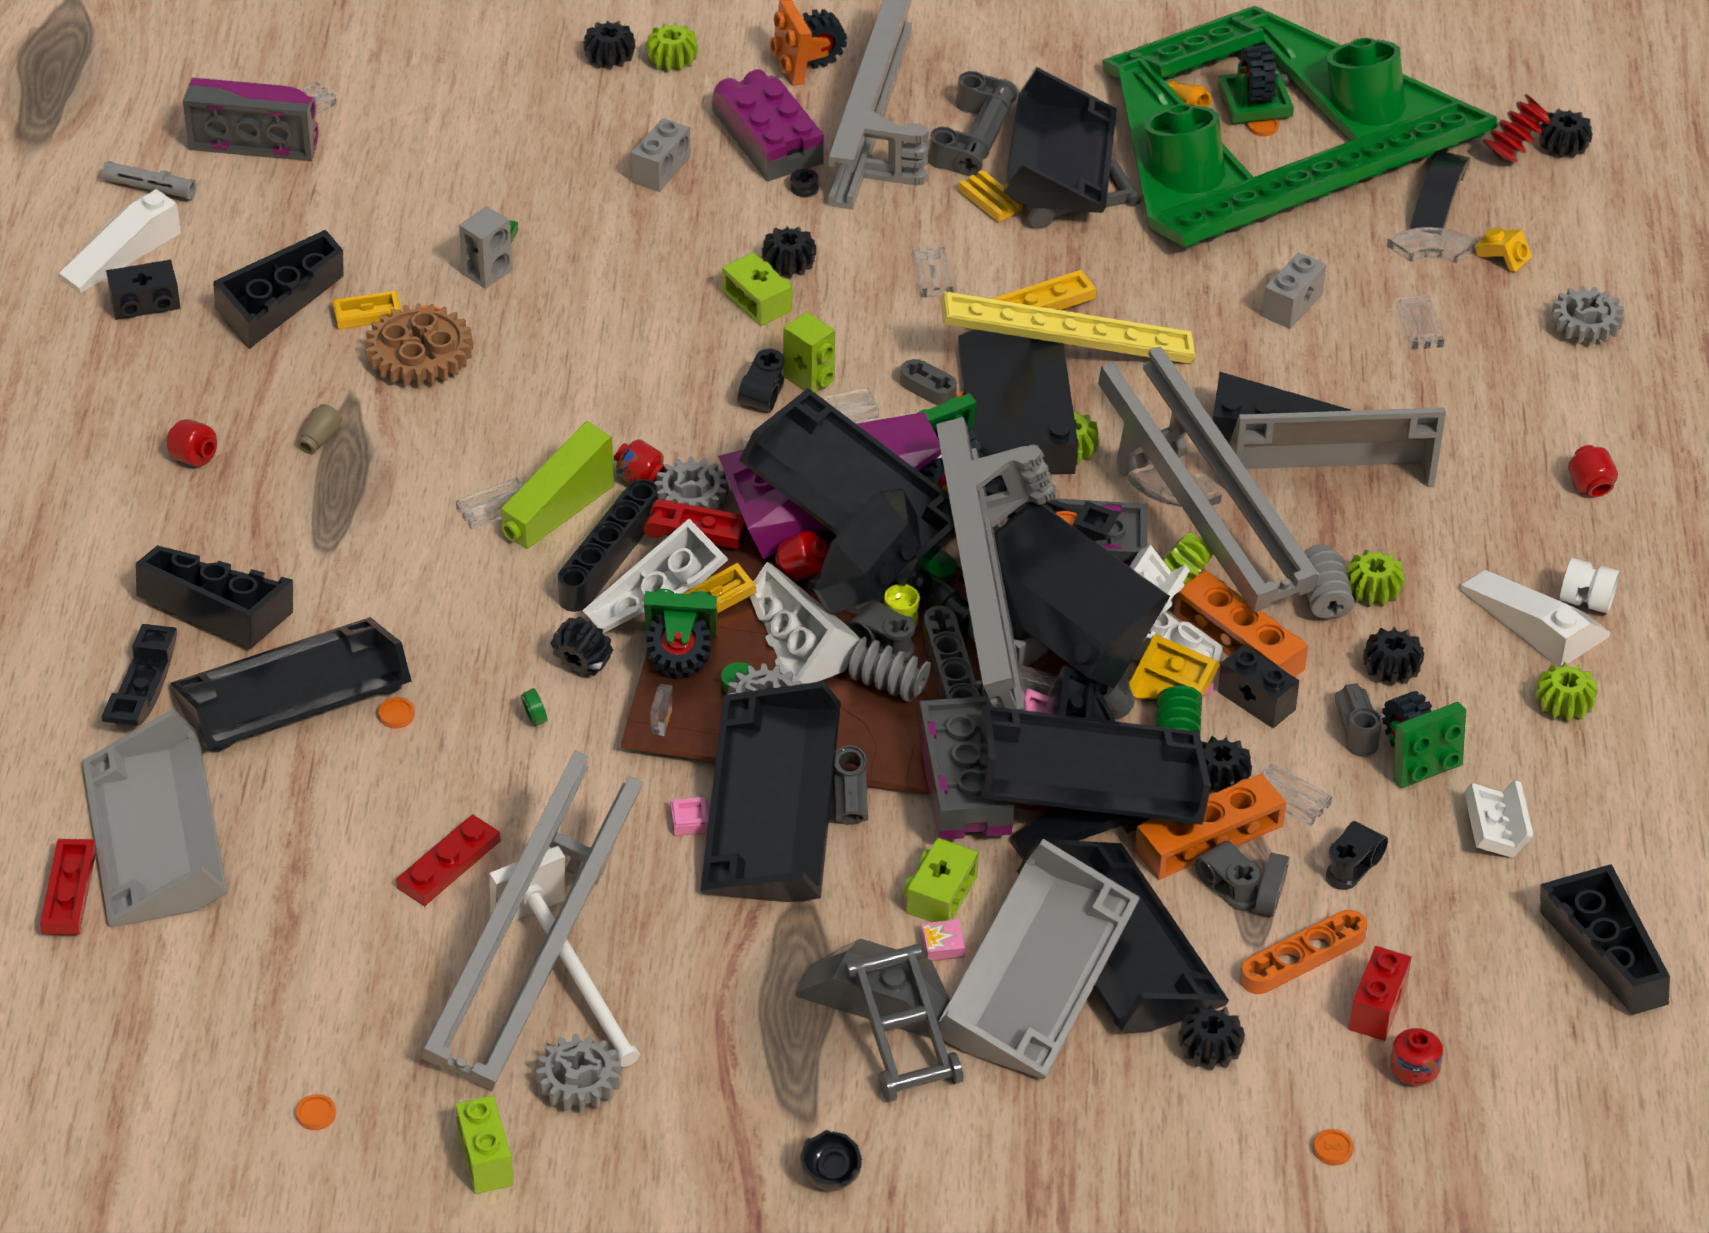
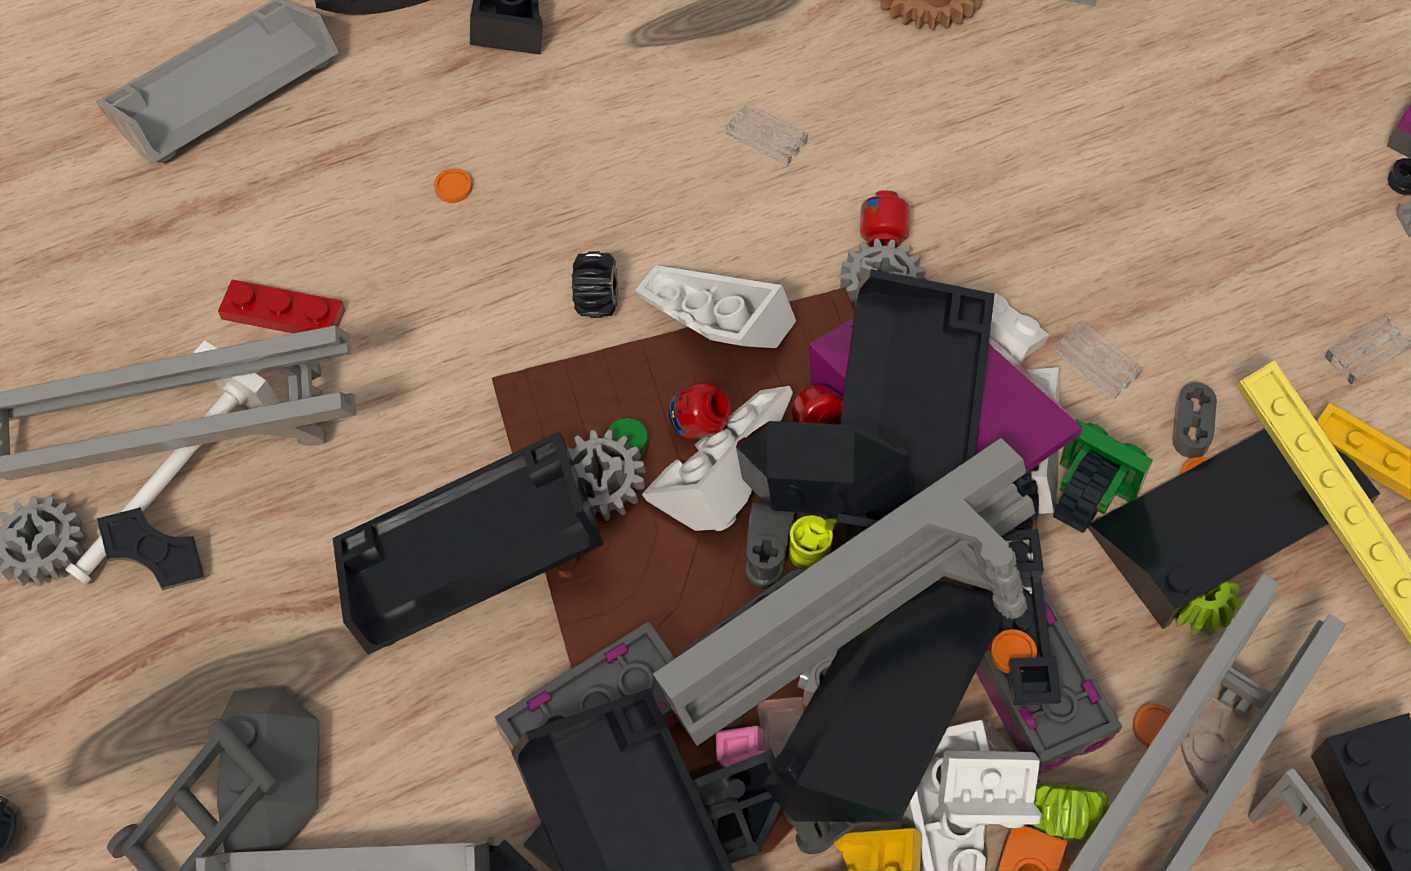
camera: 65 degrees right, 15 degrees up
red plate [40,838,97,935] -> none
black slope [170,617,412,751] -> none
lime slope [501,421,614,549] -> none
green tile [521,688,548,726] -> none
black beam [558,479,658,612] -> none
light grey brick [631,118,691,192] -> none
red plate [644,500,746,549] -> none
plate [644,589,718,679] -> none
clear tile [651,684,673,736] -> none
bright pink tile [670,797,709,836] -> none
yellow tile [681,563,757,613] -> none
lime brick [722,252,794,326] -> none
black piece [737,349,785,412] -> none
black gear [762,225,816,278] -> none
lime brick [783,311,835,393] -> none
dark grey piece [834,745,868,825] -> none
light grey piece [849,637,931,702] -> none
lime brick [903,838,979,922] -> none
bright pink tile [921,919,965,960] -> none
none -> black tile [97,507,205,591]
none -> red head [668,382,731,440]
none -> orange piece [1133,704,1172,747]

